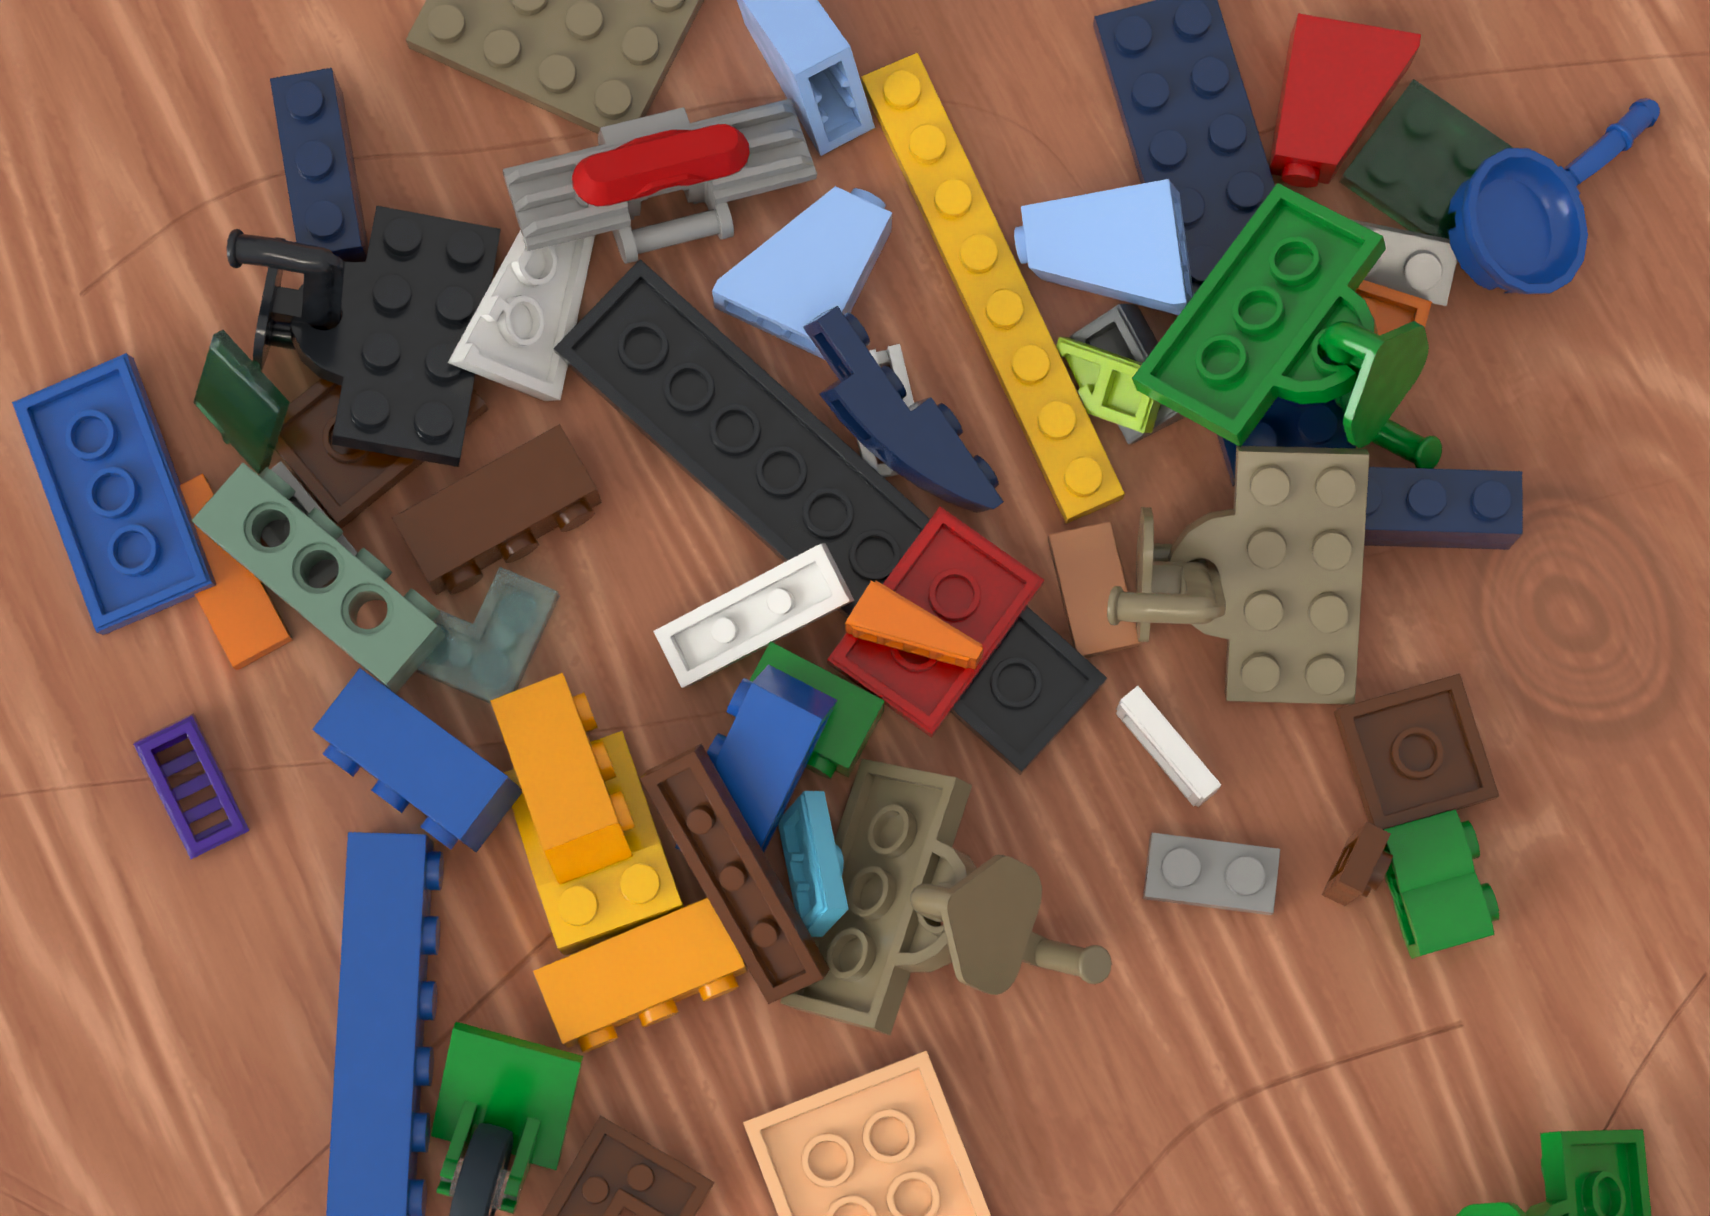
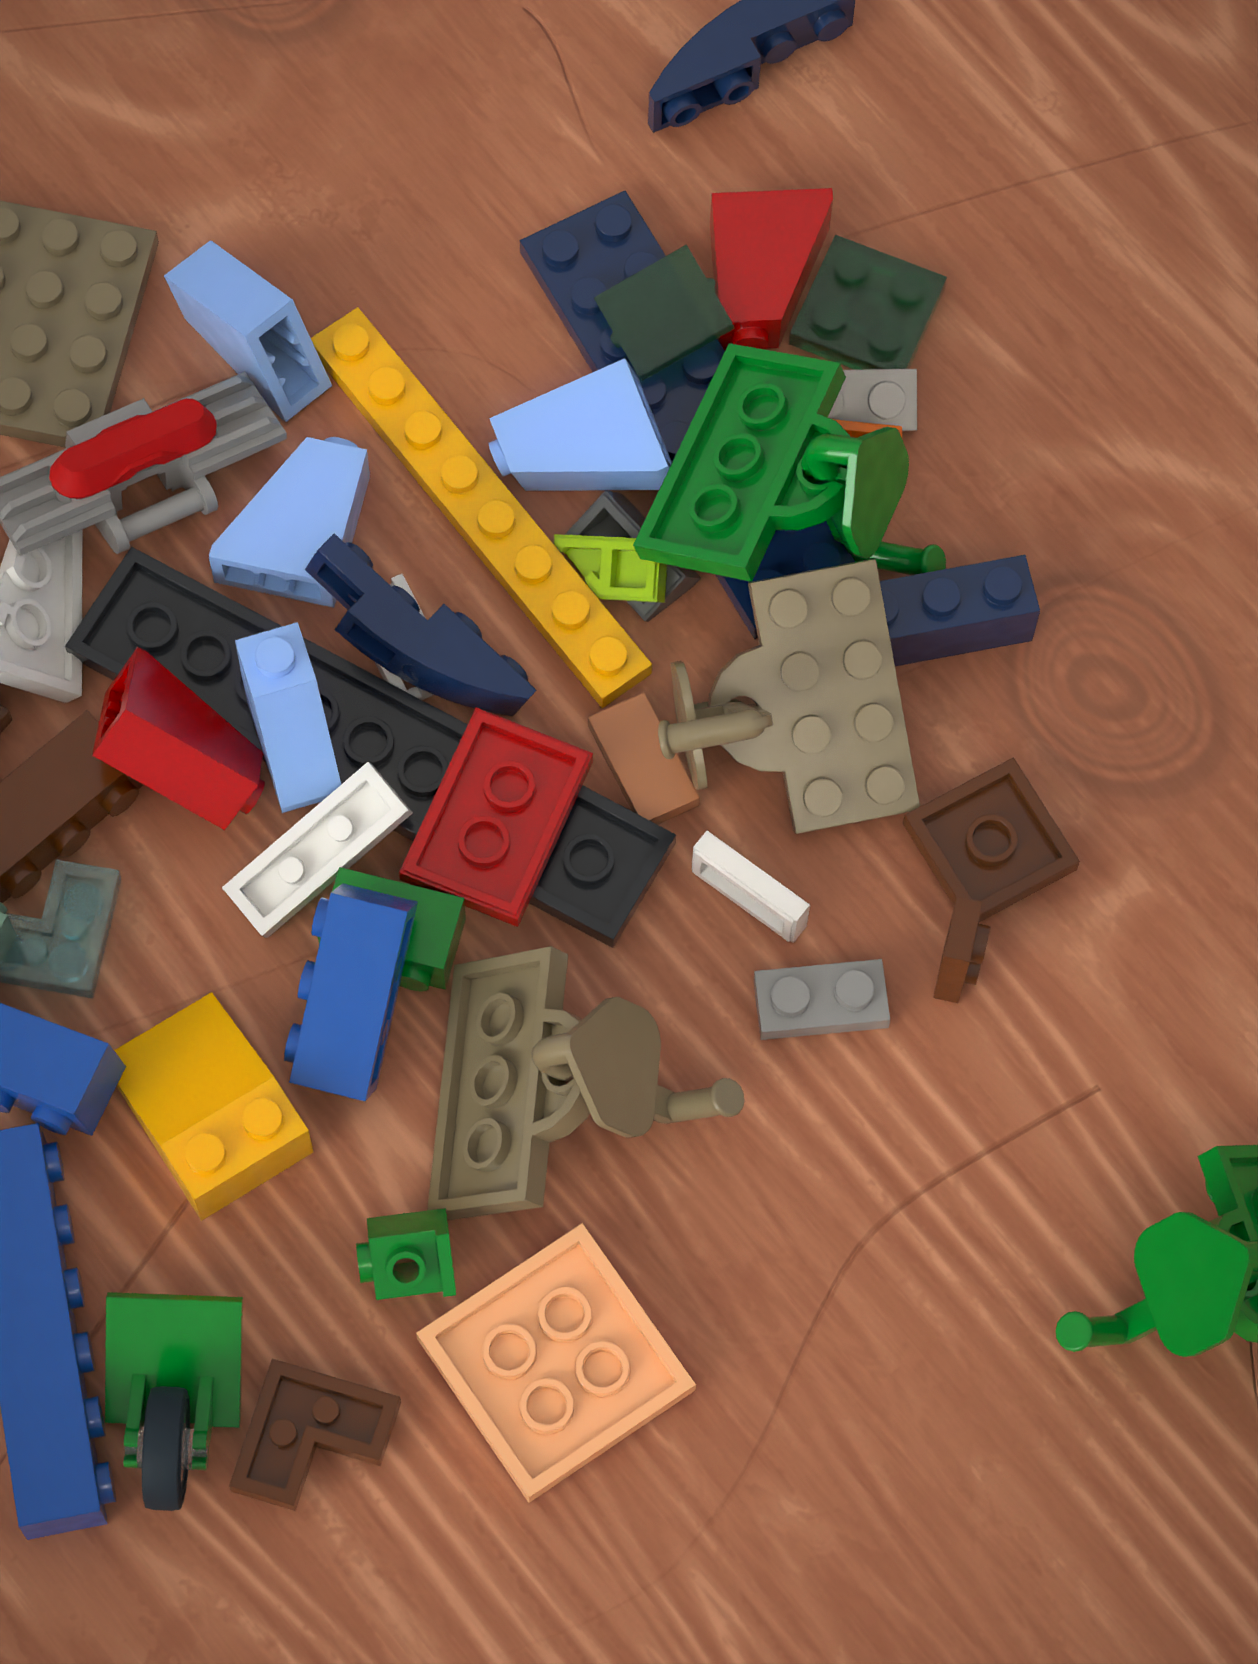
camera: 15 degrees left, 10 degrees down
light orange brick [490,673,635,885] -> none
light orange brick [533,898,747,1053] -> none
reddish brown plate [640,743,830,1004] -> none
medium azure plate [778,791,849,937] -> none
orange slope [845,580,983,670] -> none
green brick [1384,809,1500,959] -> none
blue piece [1448,98,1660,294] -> none
none -> red slope [92,647,265,830]
none -> light blue slope [235,622,341,813]
none -> green brick [356,1208,456,1300]
none -> clear green piece [594,244,735,381]

